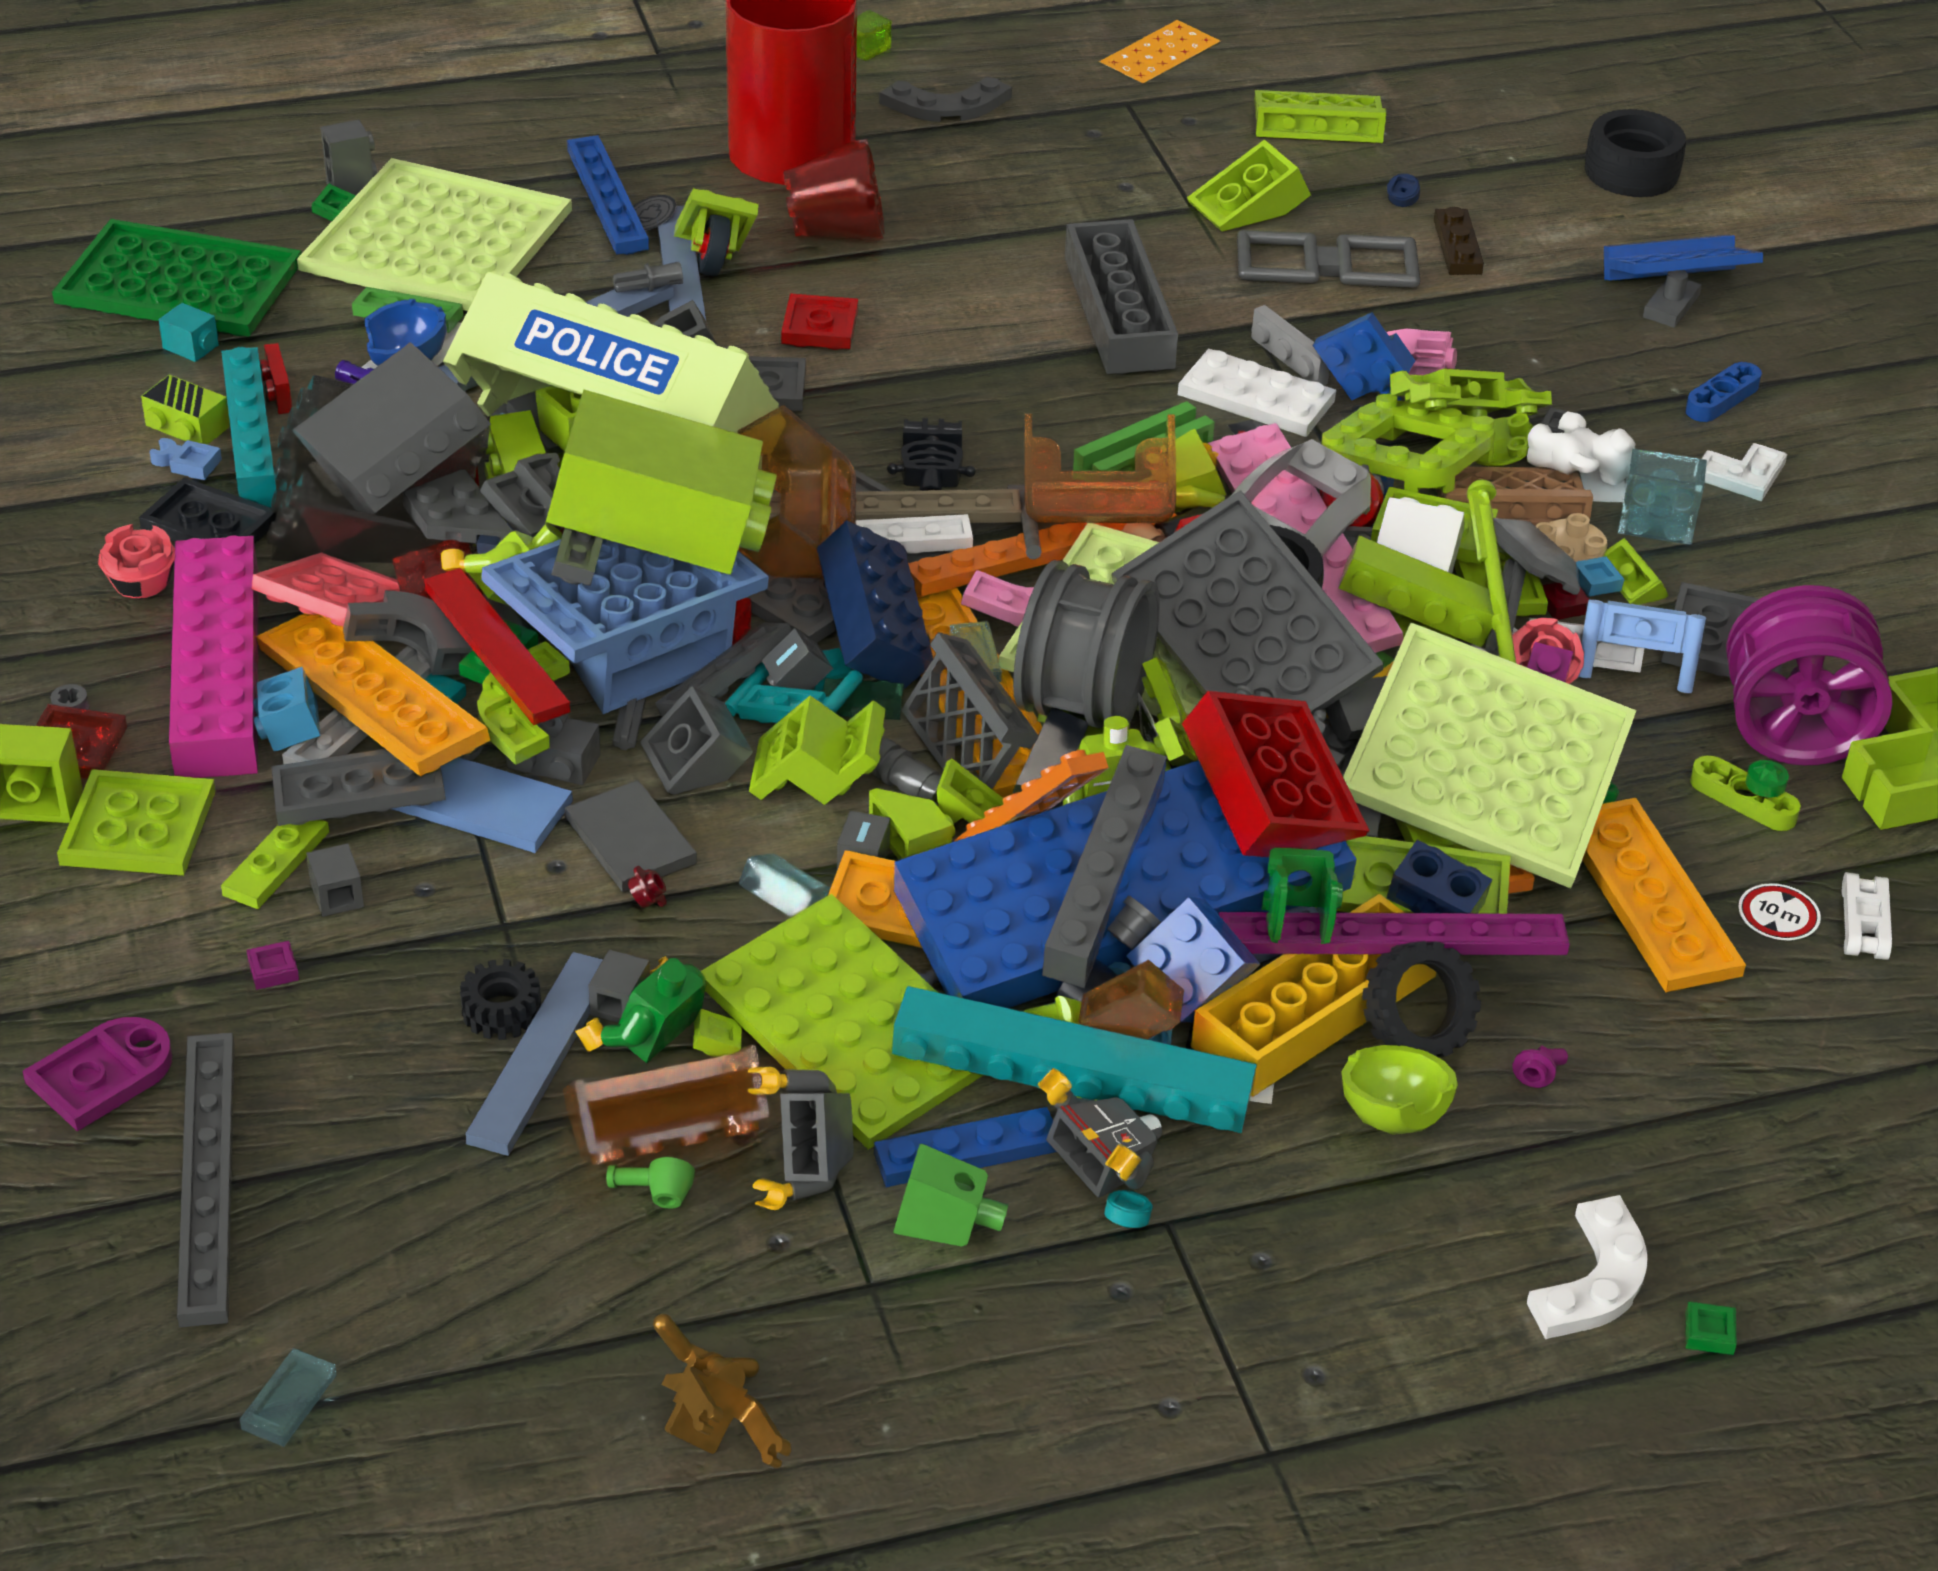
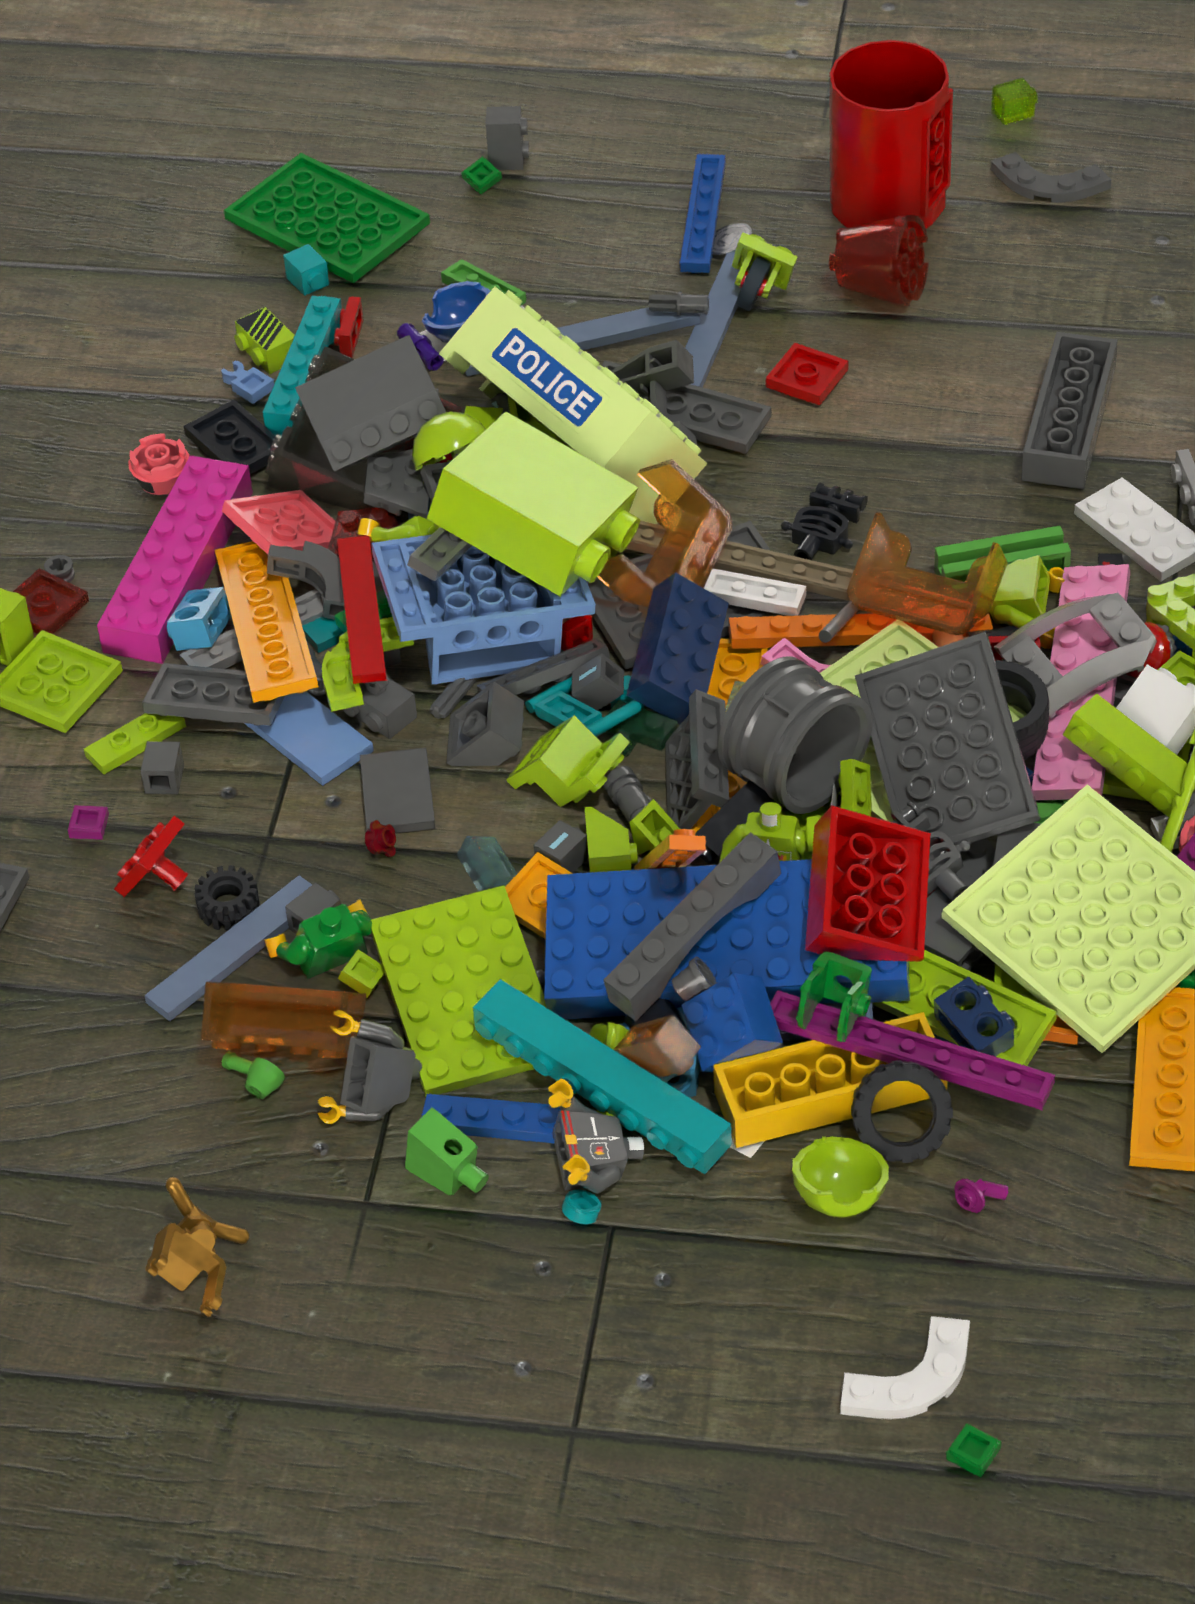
camera: 30 degrees right, 5 degrees up
yellowish green plate [297,158,572,311] -> none
none -> red plate [114,815,188,897]
none -> lime cylinder [412,411,486,471]

